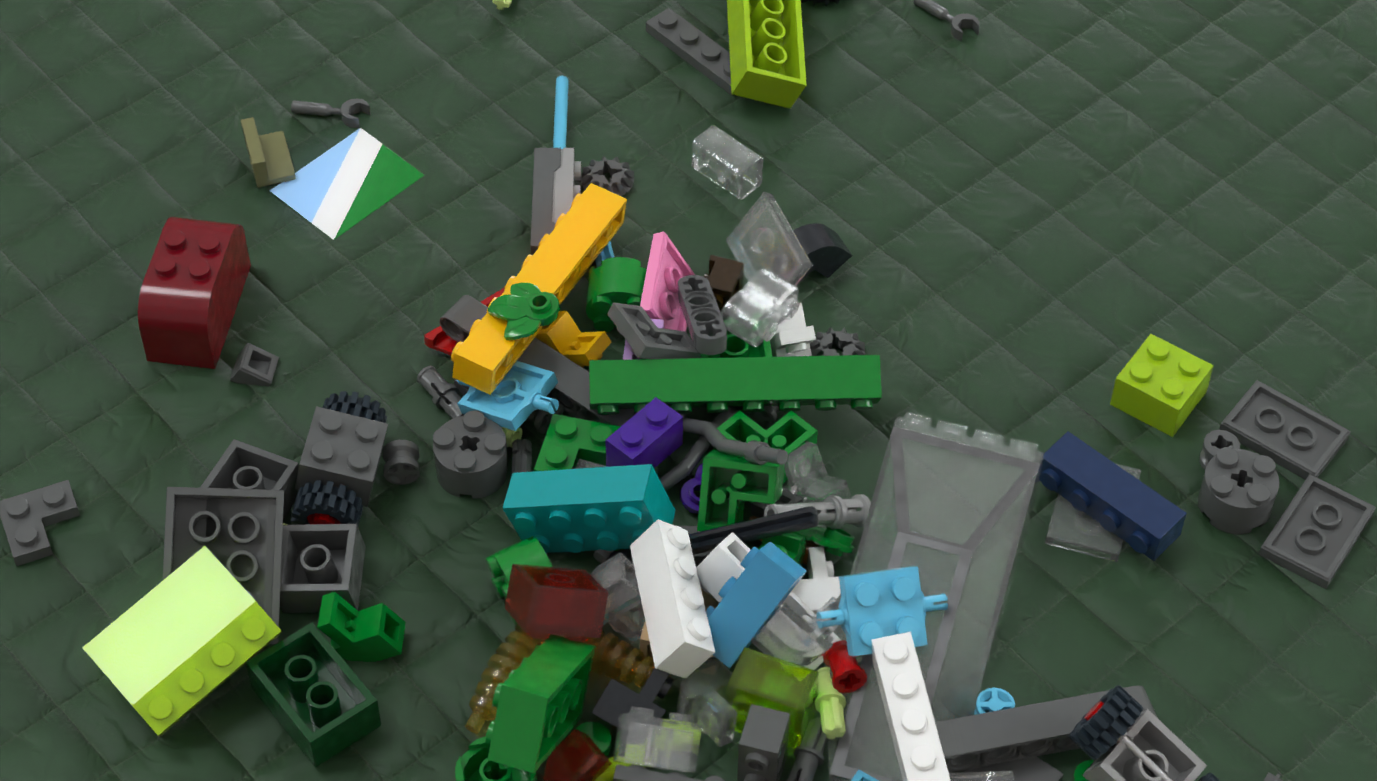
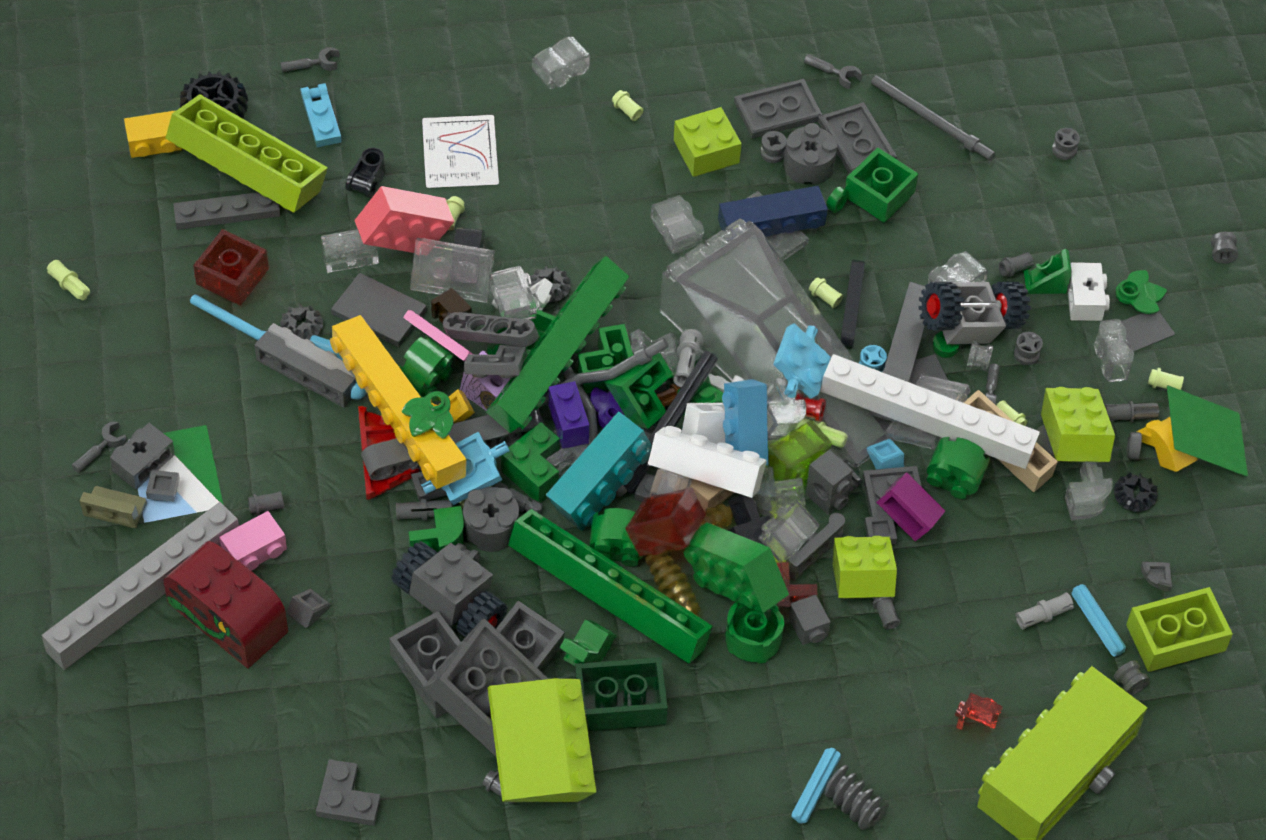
camera: 60 degrees left, 5 degrees up
none -> light grey brick [41,502,239,670]
none -> dark grey brick [110,422,175,490]
none -> dark grey plate [146,470,180,502]
none -> clear red brick [193,229,269,306]
none -> bright pink brick [219,511,287,571]
none -> dark grey pin [248,491,284,515]
none -> medium azure plate [300,83,342,147]
none -> dark grey tile [331,273,427,347]
none -> black piece [346,147,386,198]
none -> coral brick [355,186,454,255]
none -> green brick [409,506,464,552]
none -> clear sticker [422,115,499,188]
none -> yellowish green pin [446,196,465,231]
none -> green brick [508,509,713,664]
none -> clear brick [532,36,590,89]
none -> yellowish green pin [612,90,644,121]
none -> clear brick [650,195,704,254]
none -> yellowish green pin [809,277,843,309]
none -> green tile [826,186,849,213]
none -> black beam [840,260,865,347]
none -> green brick [845,147,918,223]
none -> clear brick [928,251,988,284]

